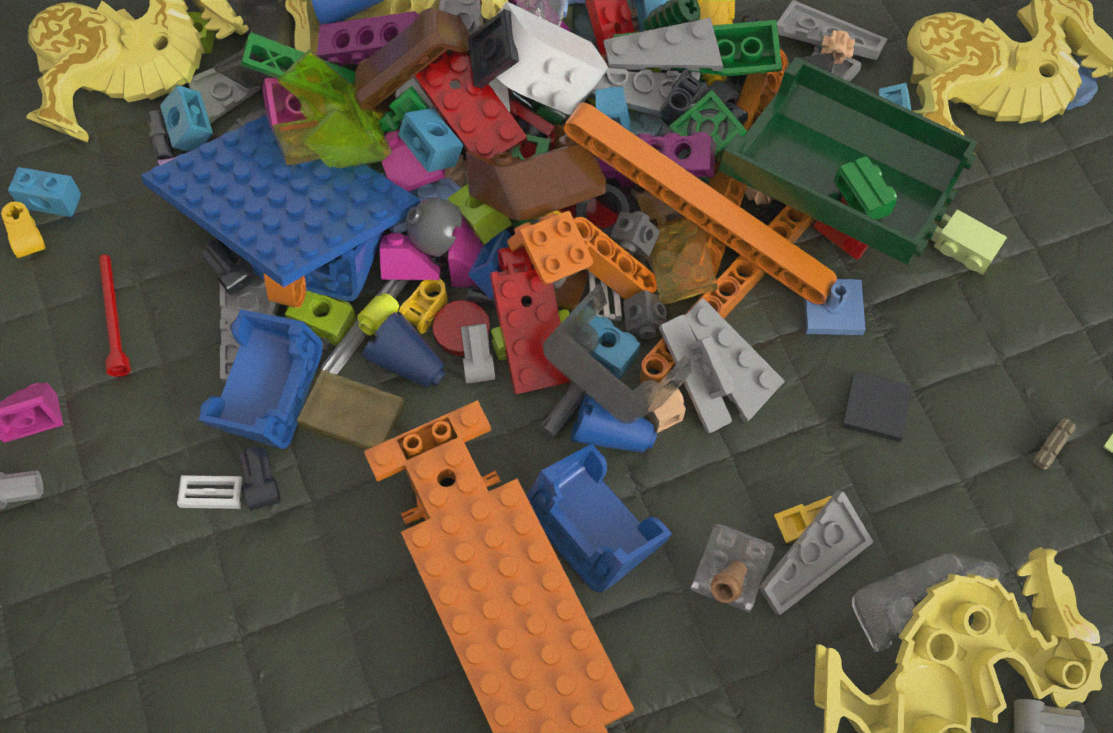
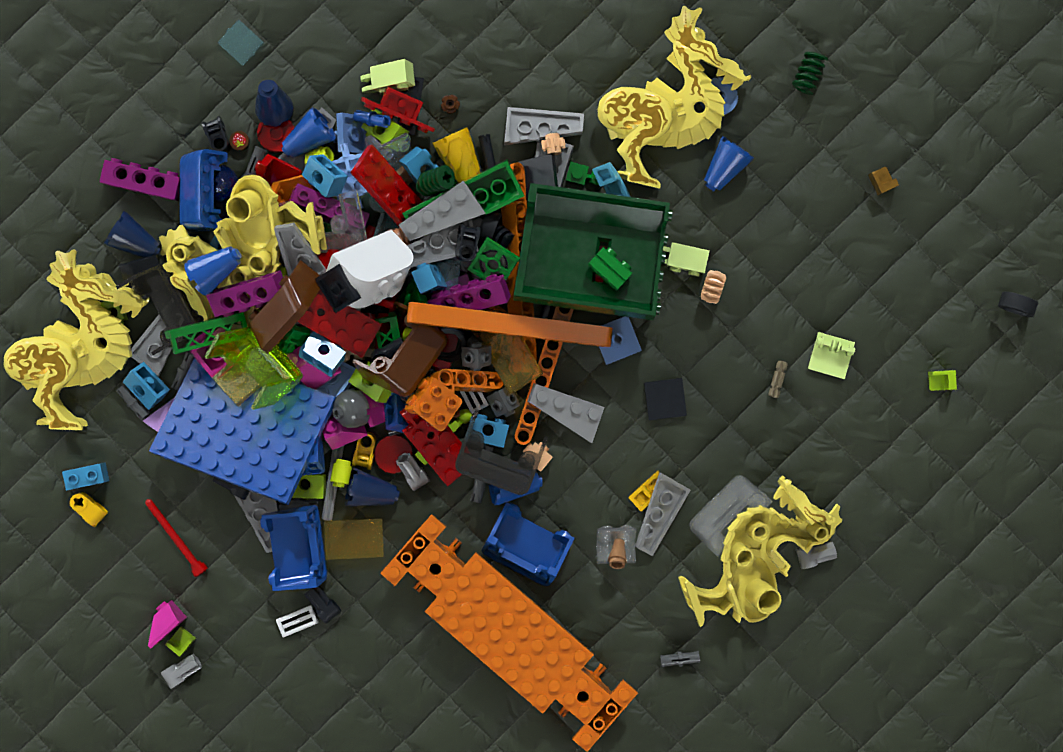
camera: 20 degrees left, 25 degrees up
light grey bracket [659,315,736,433] -> none
none -> lime panel [165,626,196,657]
none -> light nougat gear [701,270,726,304]
none -> blue cone [704,136,754,191]

